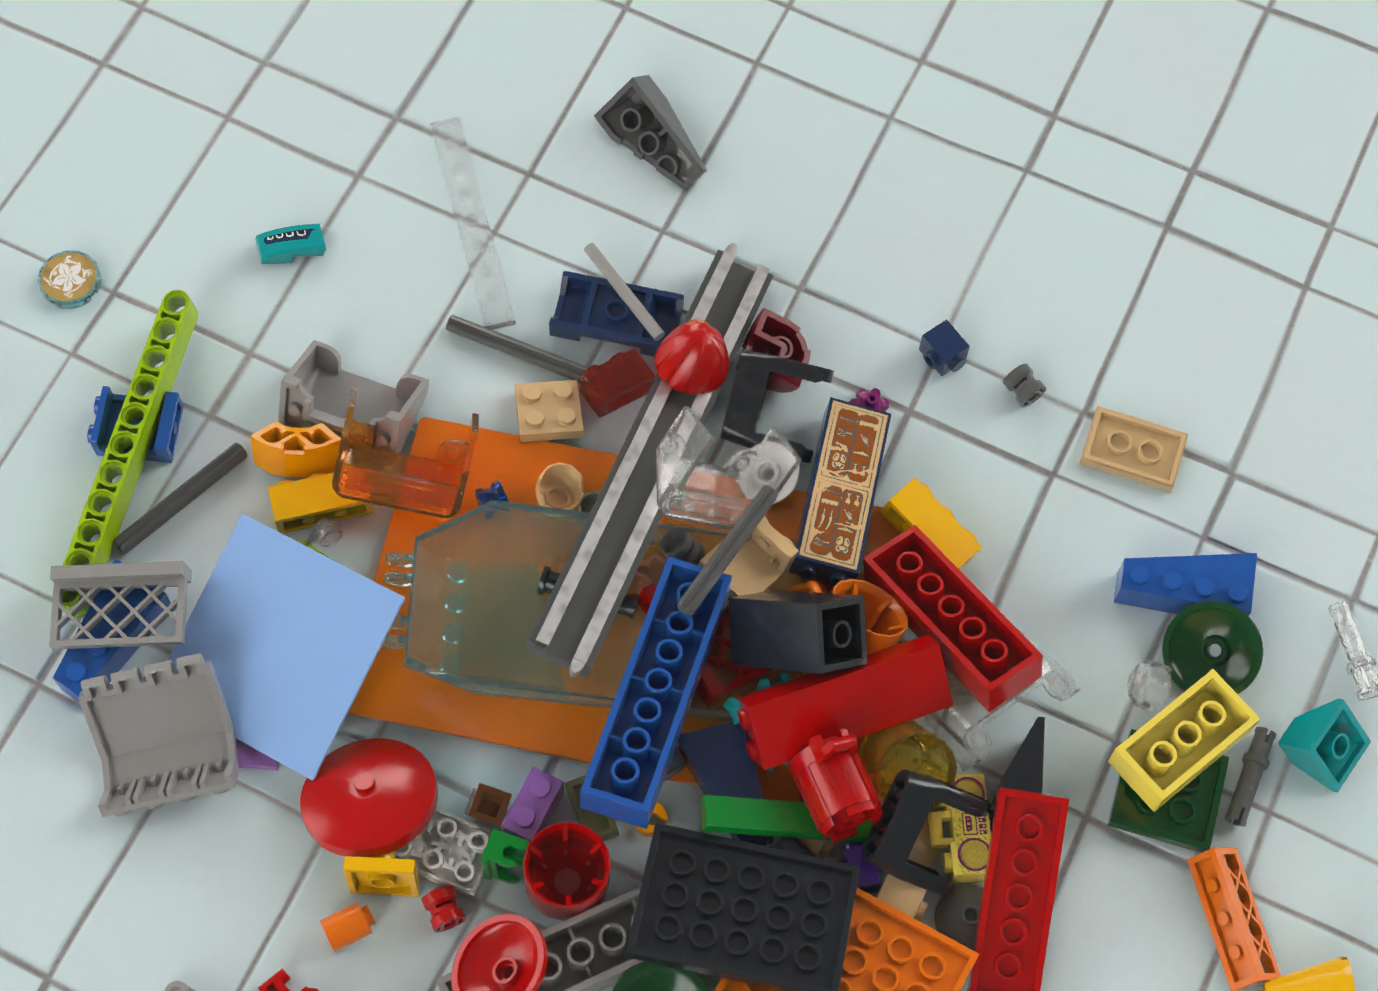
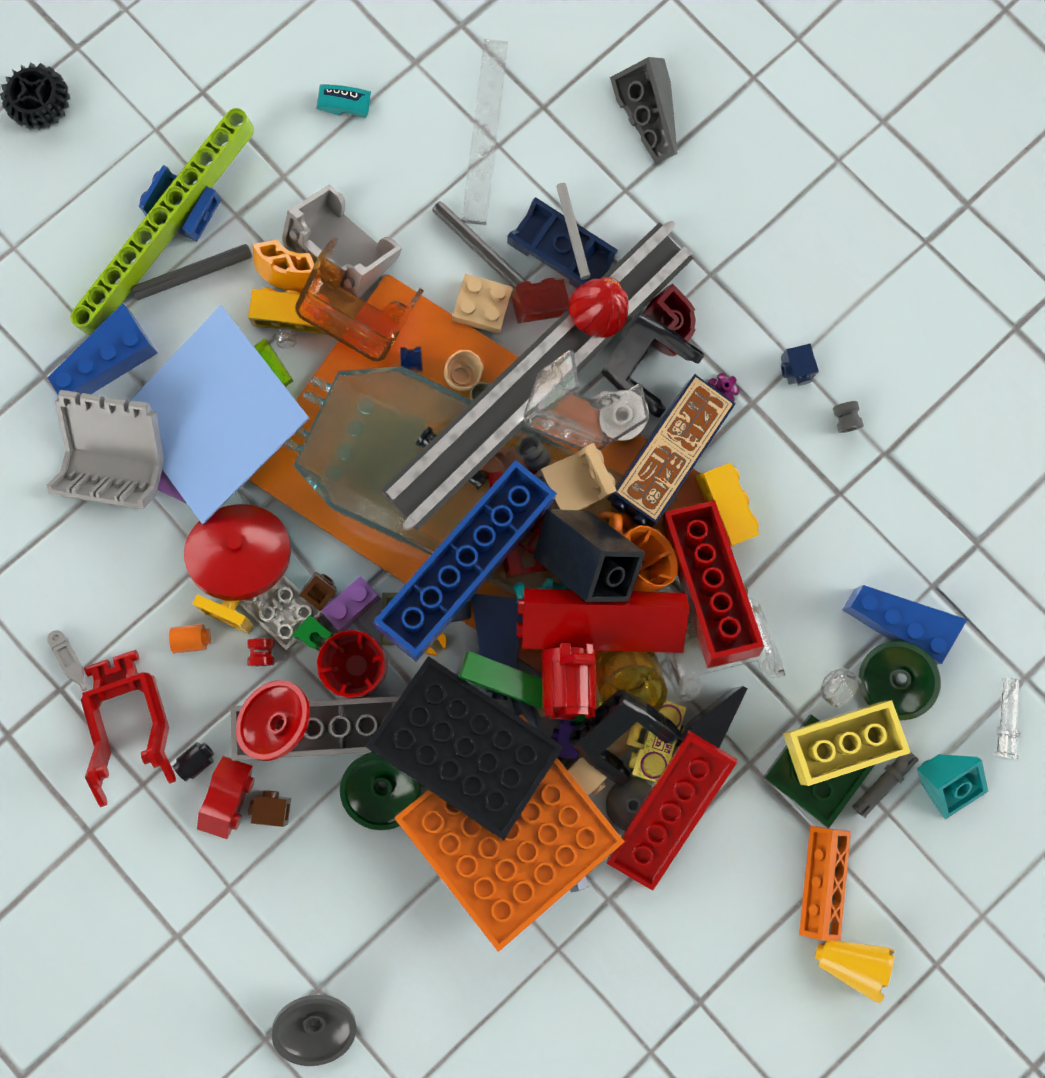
camera: 20 degrees right, 15 degrees up
tile [38,251,102,309] -> none
light grey fence [49,561,192,650] -> none
dark grey axle [677,485,778,616] -> none
tan tile [1079,406,1188,492] -> none

